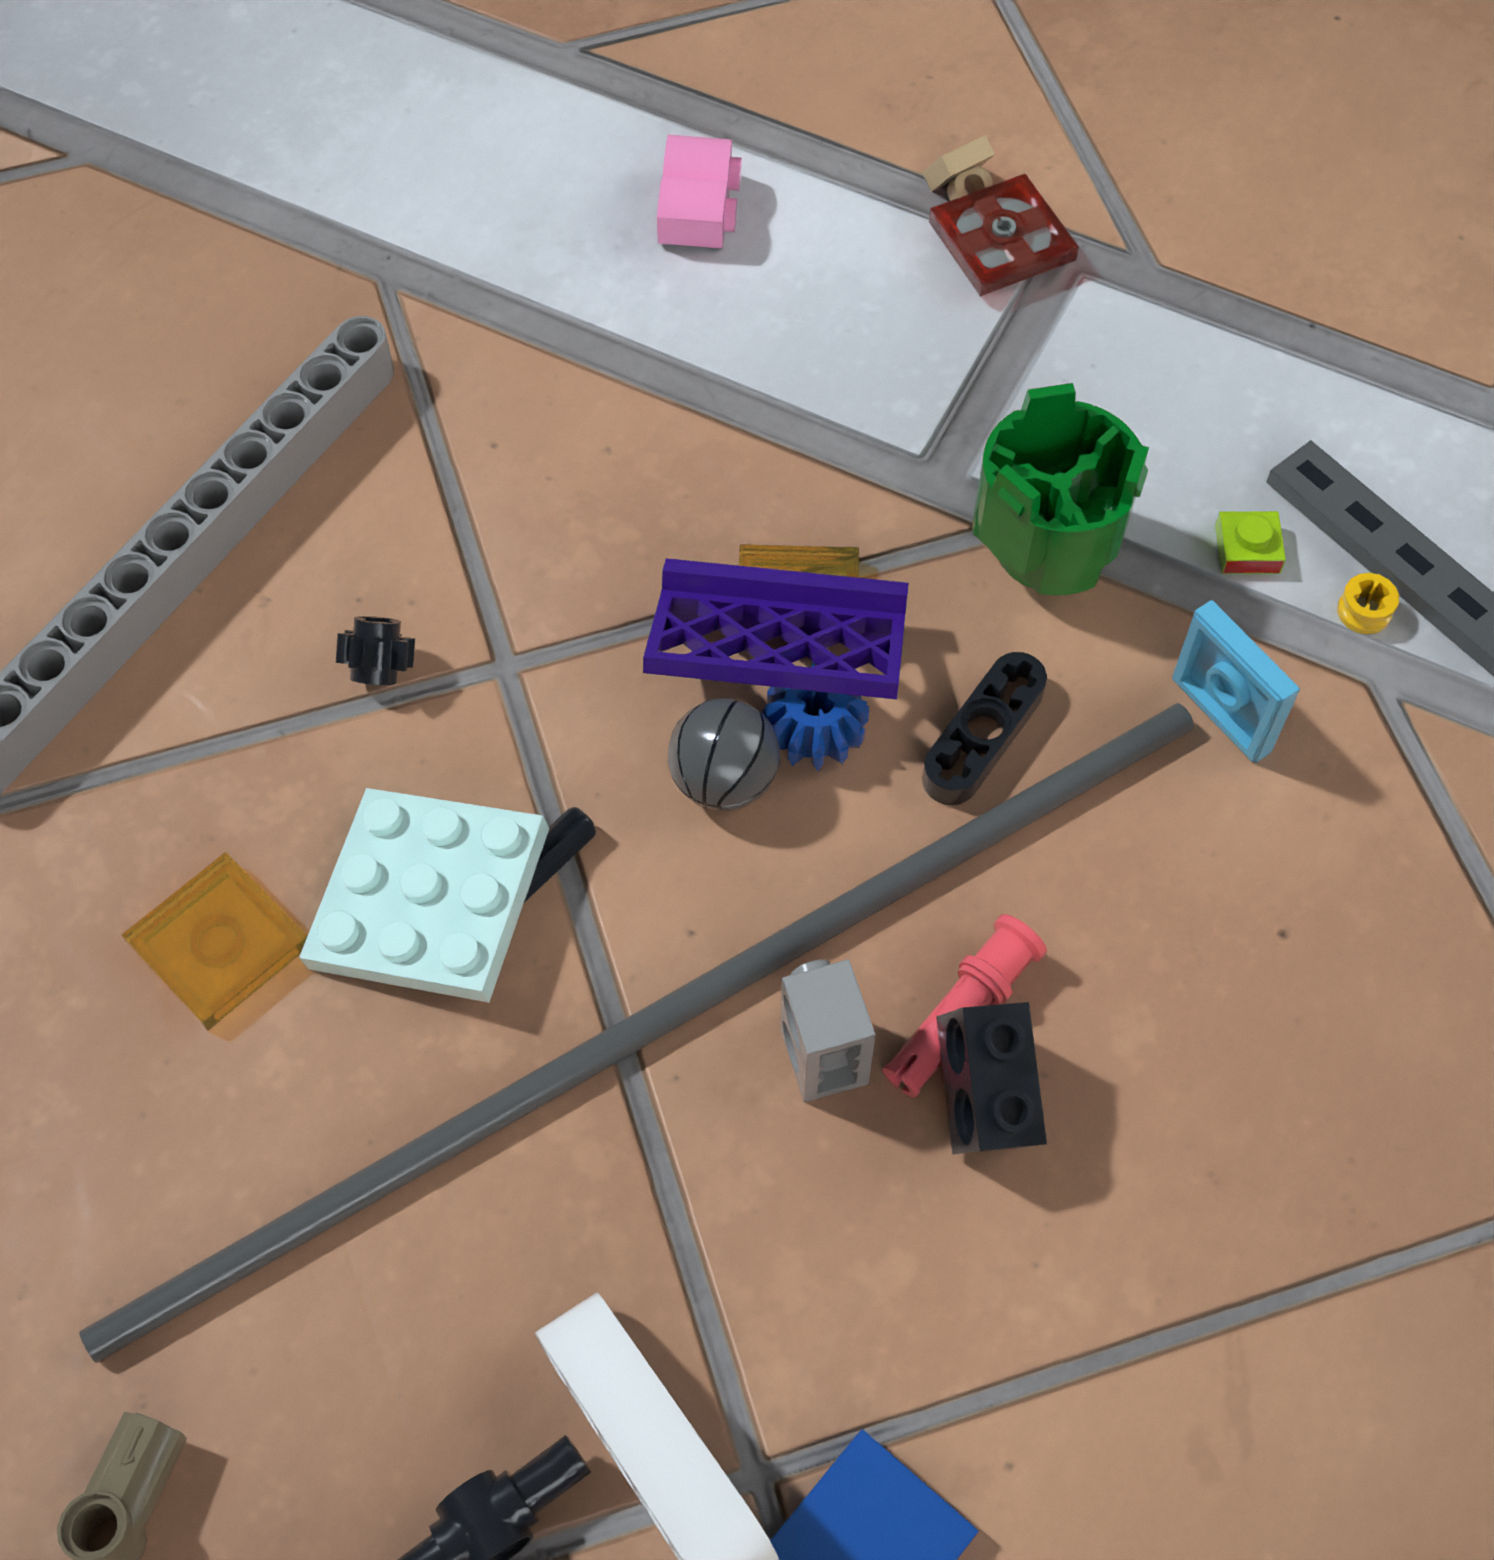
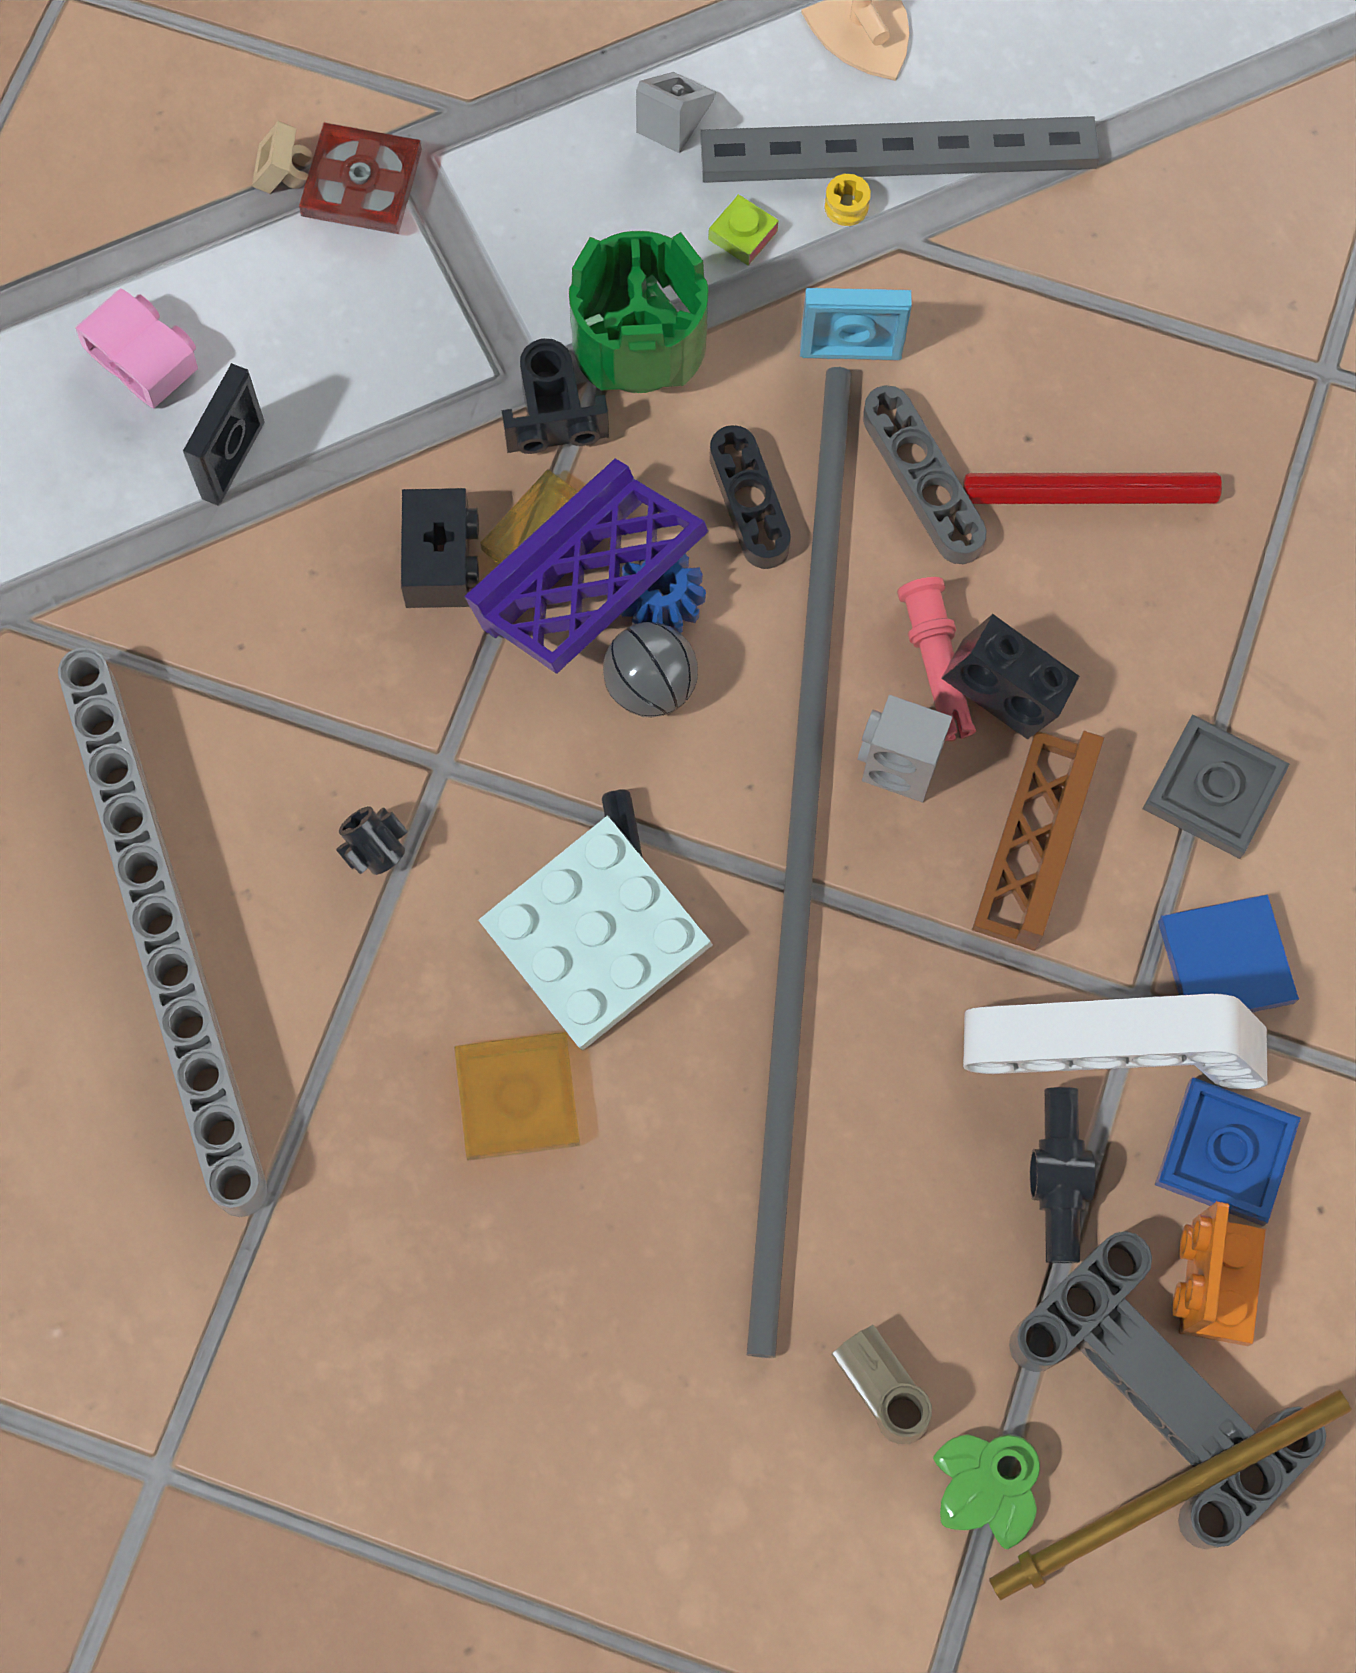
camera: 55 degrees left, 10 degrees up
none -> black tile [183,363,265,506]
none -> black brick [401,488,479,608]
none -> black pin [501,338,609,454]
none -> light grey slope [636,72,716,153]
none -> dark grey beam [863,385,987,565]
none -> red axle [963,472,1222,504]
none -> dark orange fence [972,731,1105,951]
none -> dark grey tile [1142,714,1290,859]

